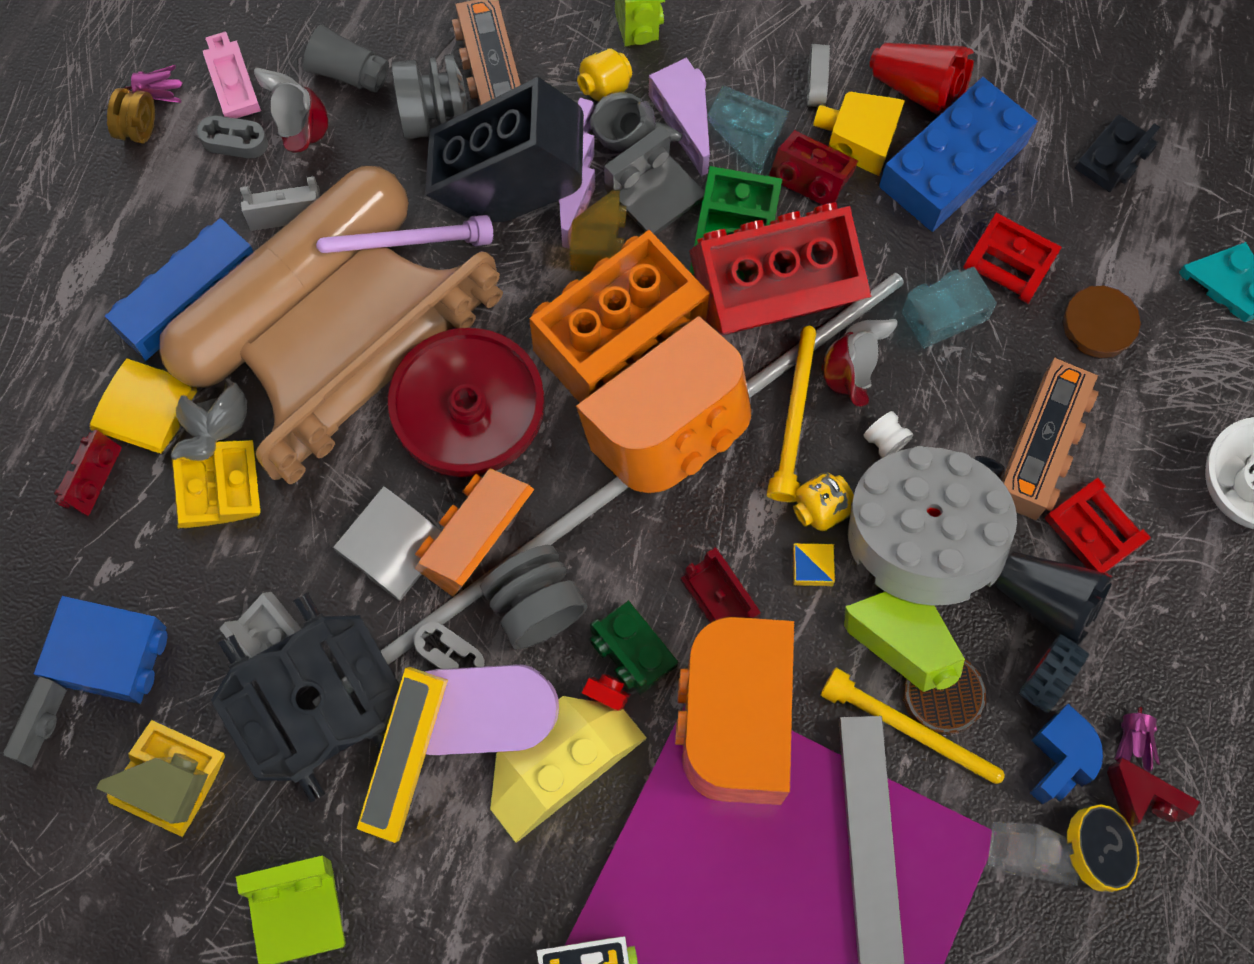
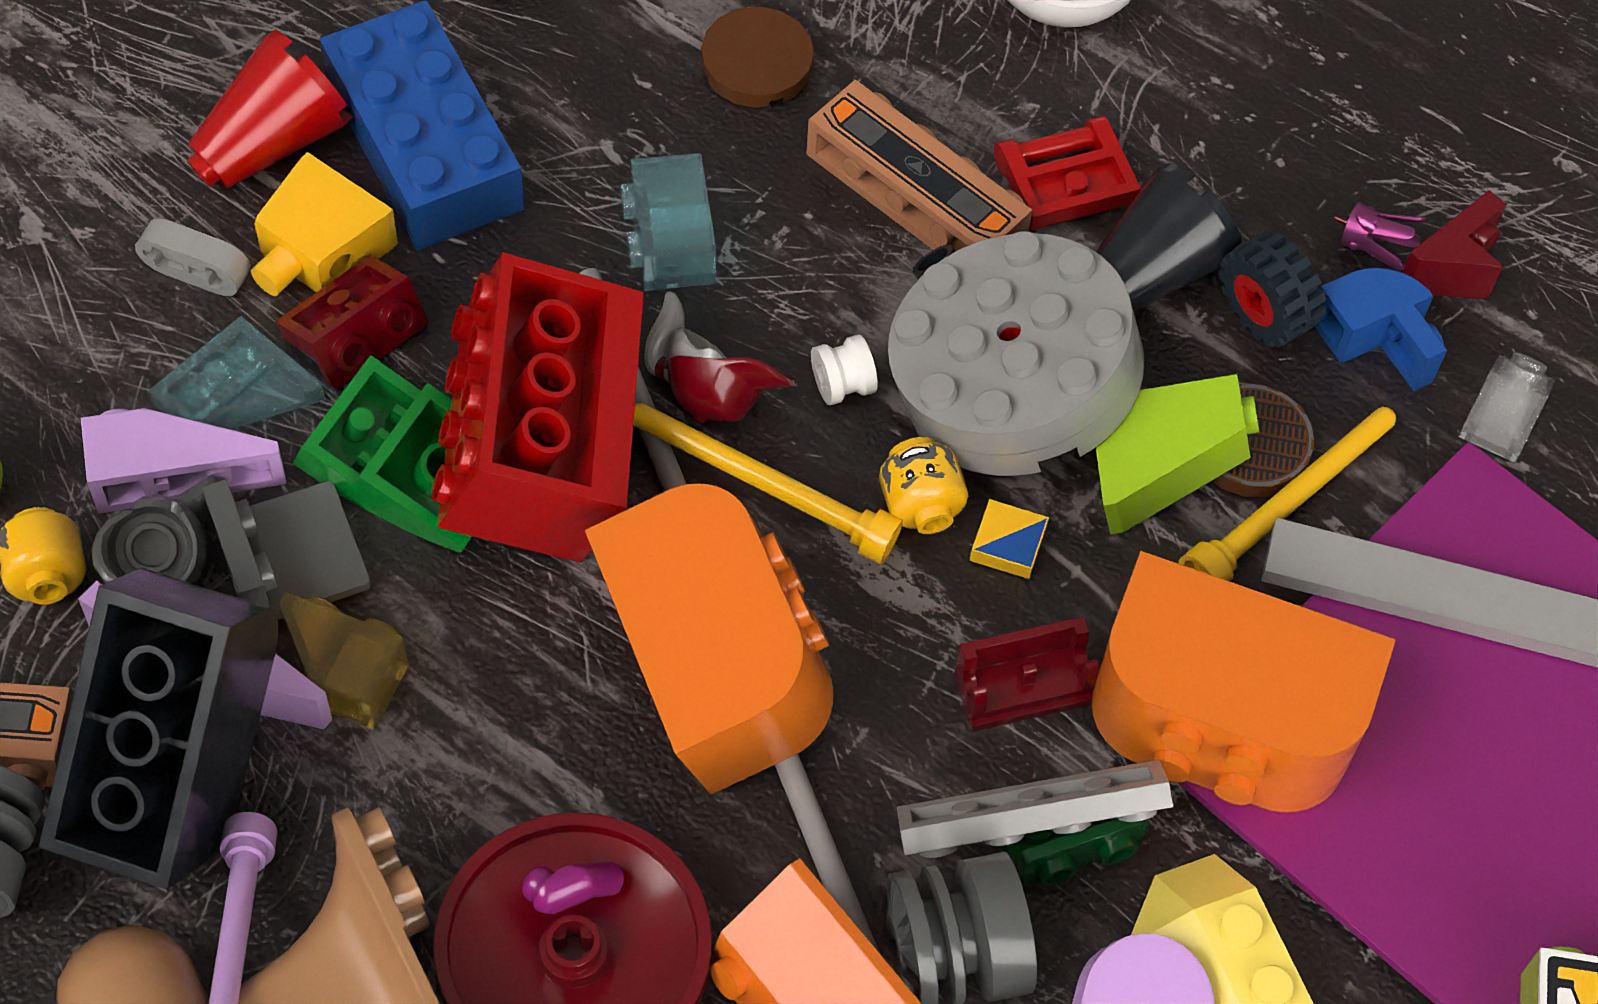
camera: 75 degrees left, 10 degrees down
orange brick [529,230,710,403] -> none
red plate [582,673,631,711] -> none
red plate [963,212,1062,304] -> none
black tile [1067,804,1139,892] -> none
none -> magenta arm [522,862,624,915]
none -> light grey plate [897,759,1173,858]

